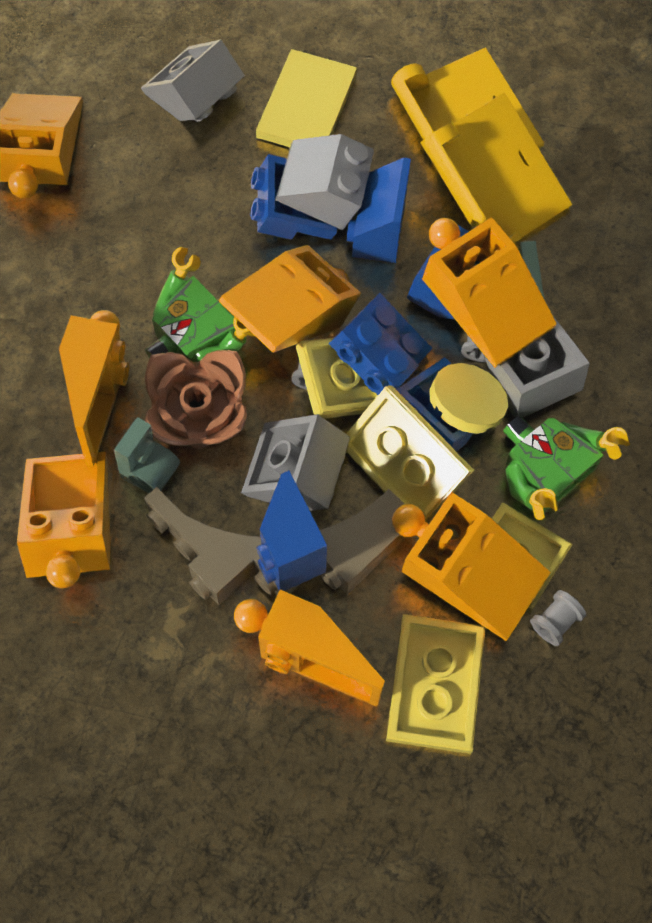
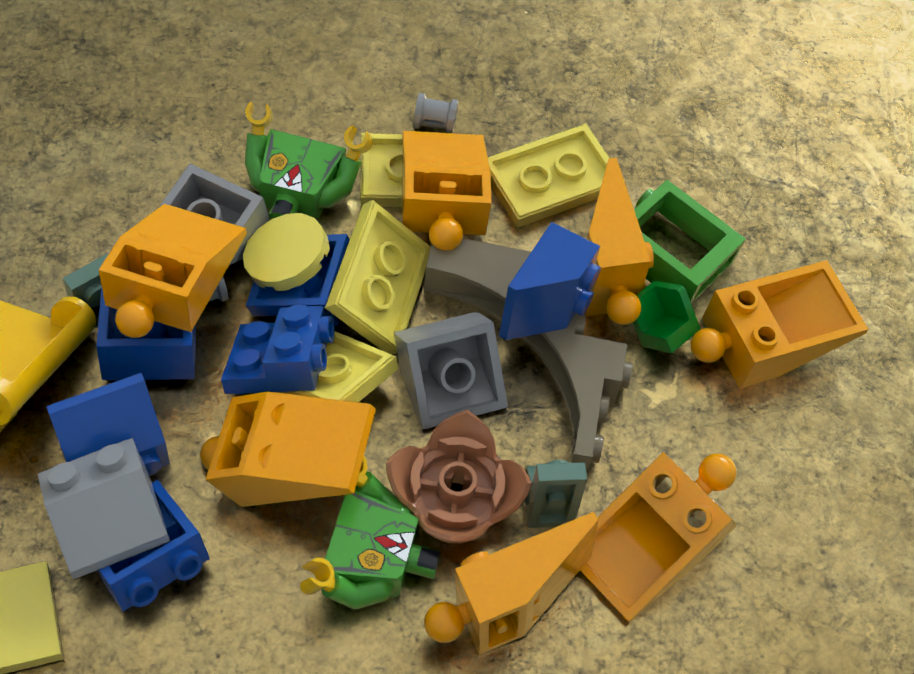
camera: 130 degrees left, 10 degrees down
none -> green panel [633,281,701,353]
none -> bright green window [634,180,746,304]
none -> light orange slope [691,260,869,389]

